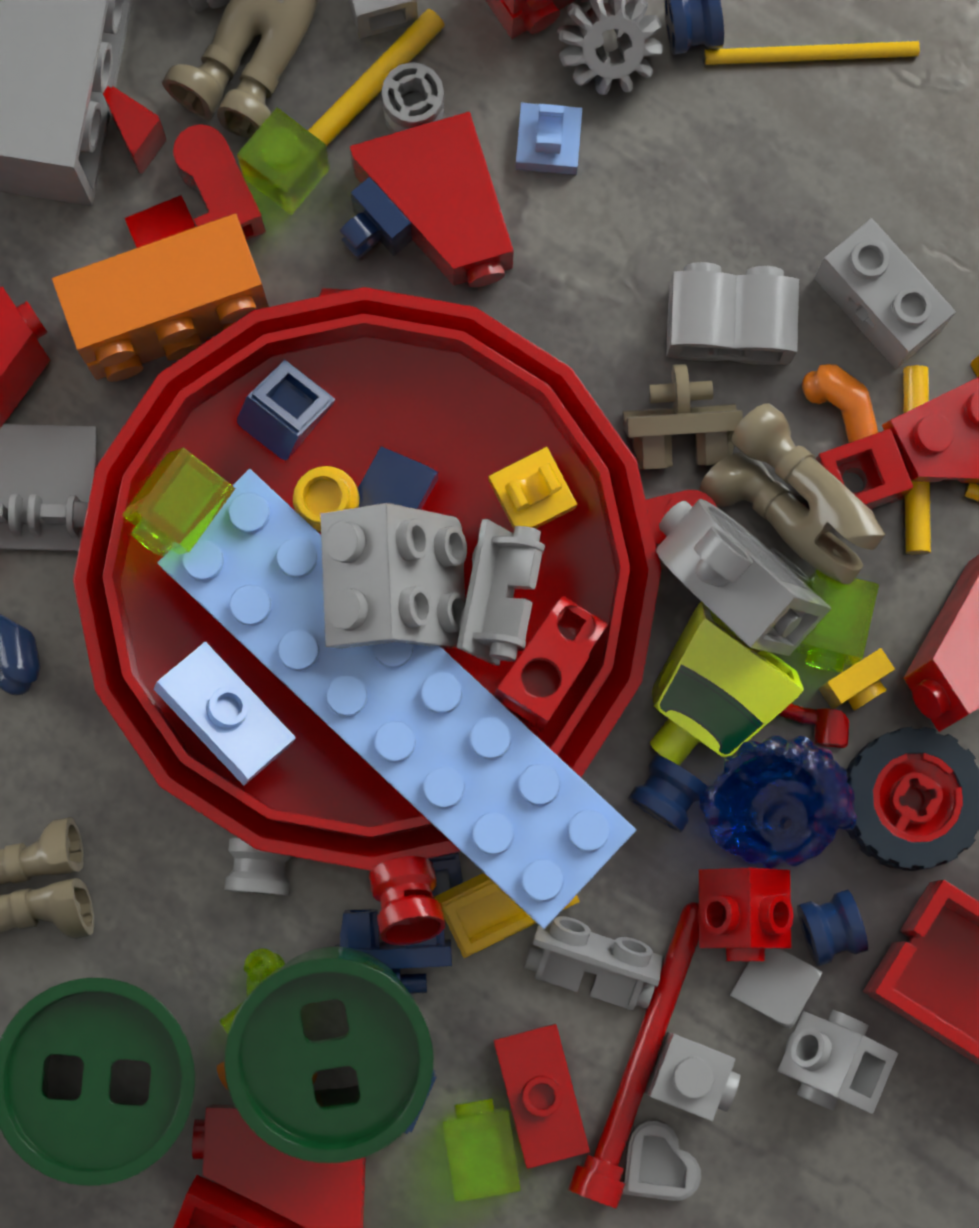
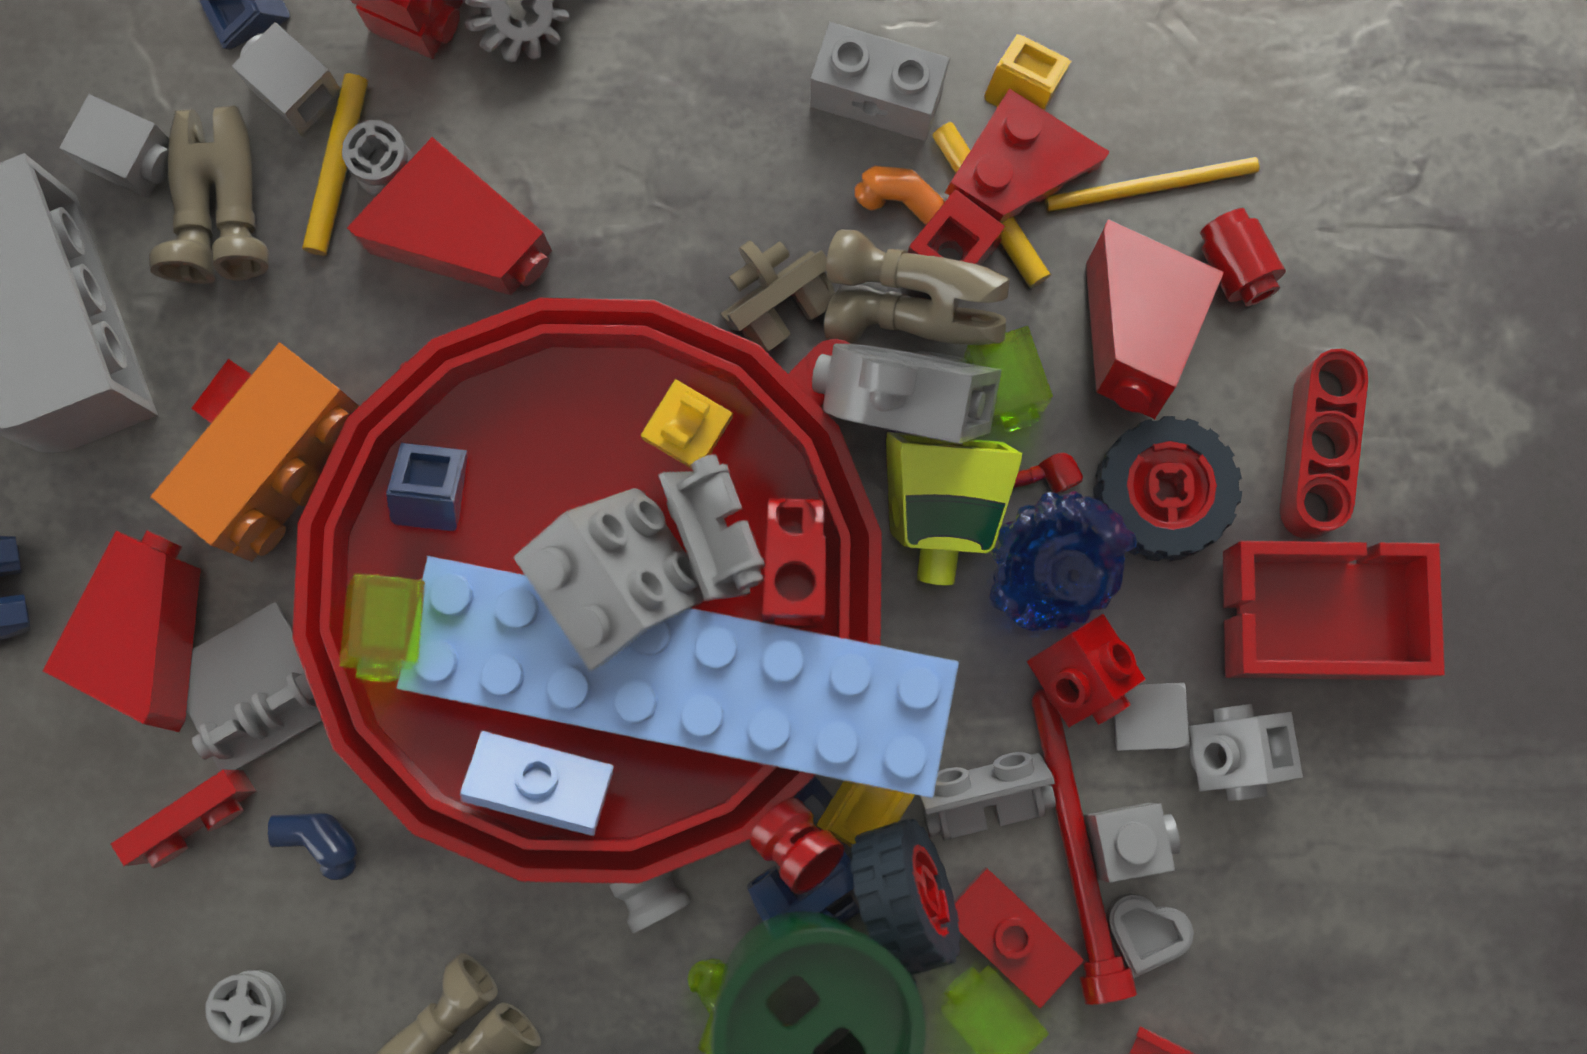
camera: 25 degrees left, 0 degrees up
red slope [103,86,167,174] -> none
red leg [173,124,266,240] -> none
clear neon green brick [237,107,330,215] -> none
yellow plate [293,466,359,532] -> none
dark blue tile [340,177,412,259] -> none
dark blue slope [358,446,438,510] -> none
light blue tile [515,103,582,175] -> none
dark blue wheel [628,754,709,833] -> none
light grey brick [666,262,799,365] -> none
dark blue wheel [797,890,869,966] -> none
yellow plate [819,648,895,711] -> none
none -> black wheel [851,818,961,976]

